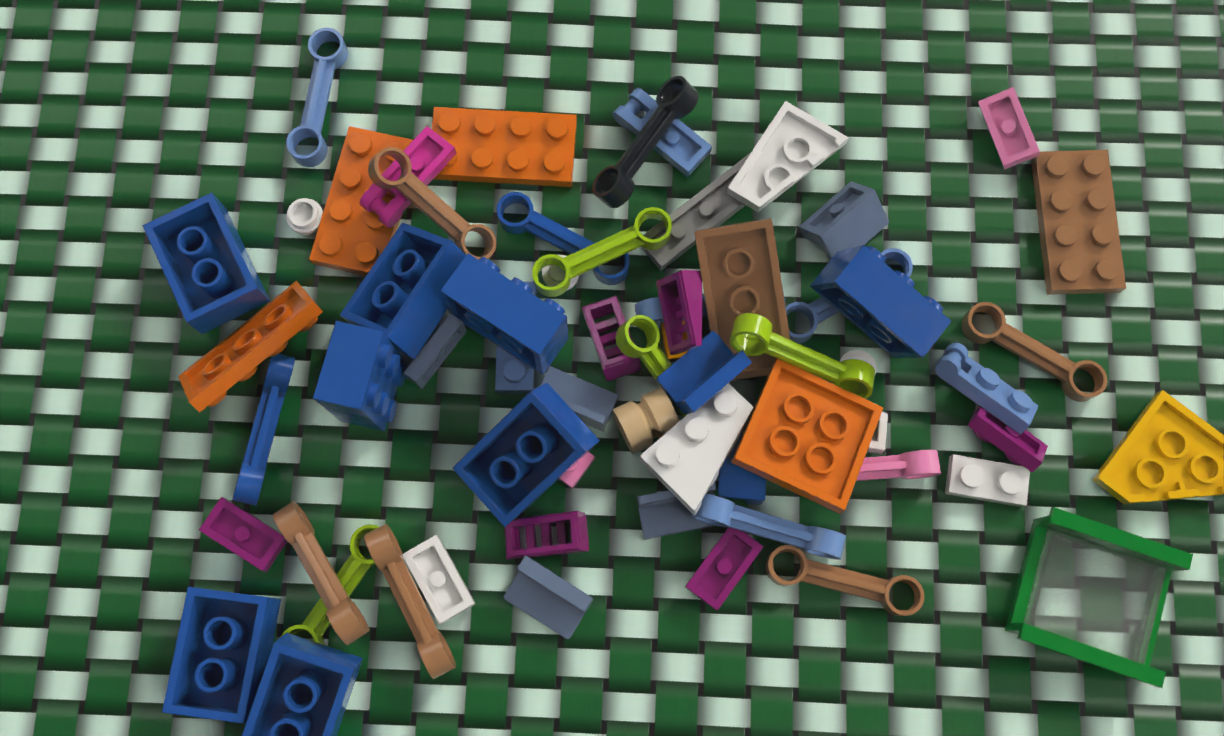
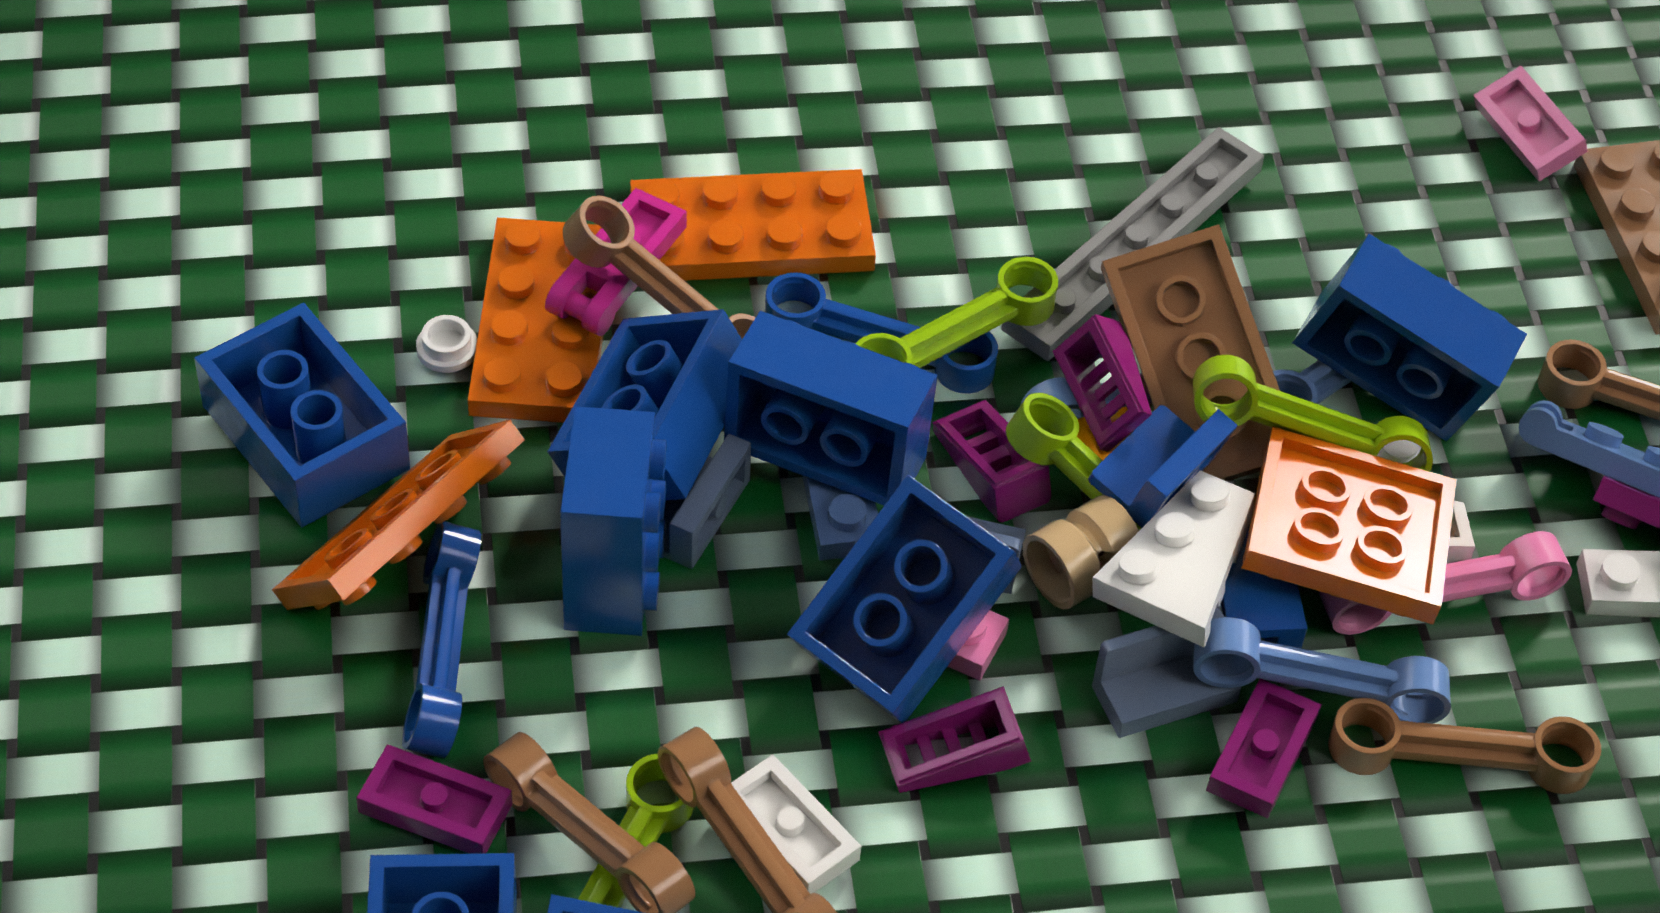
camera: 15 degrees left, 25 degrees down
medium blue piece [286,28,348,167] -> none
sand blue panel [504,555,594,639] -> none
black piece [592,76,699,208] -> none
medium blue plate [612,88,712,177] -> none
white wing [726,101,849,212] -> none
sand blue panel [799,181,889,260] -> none

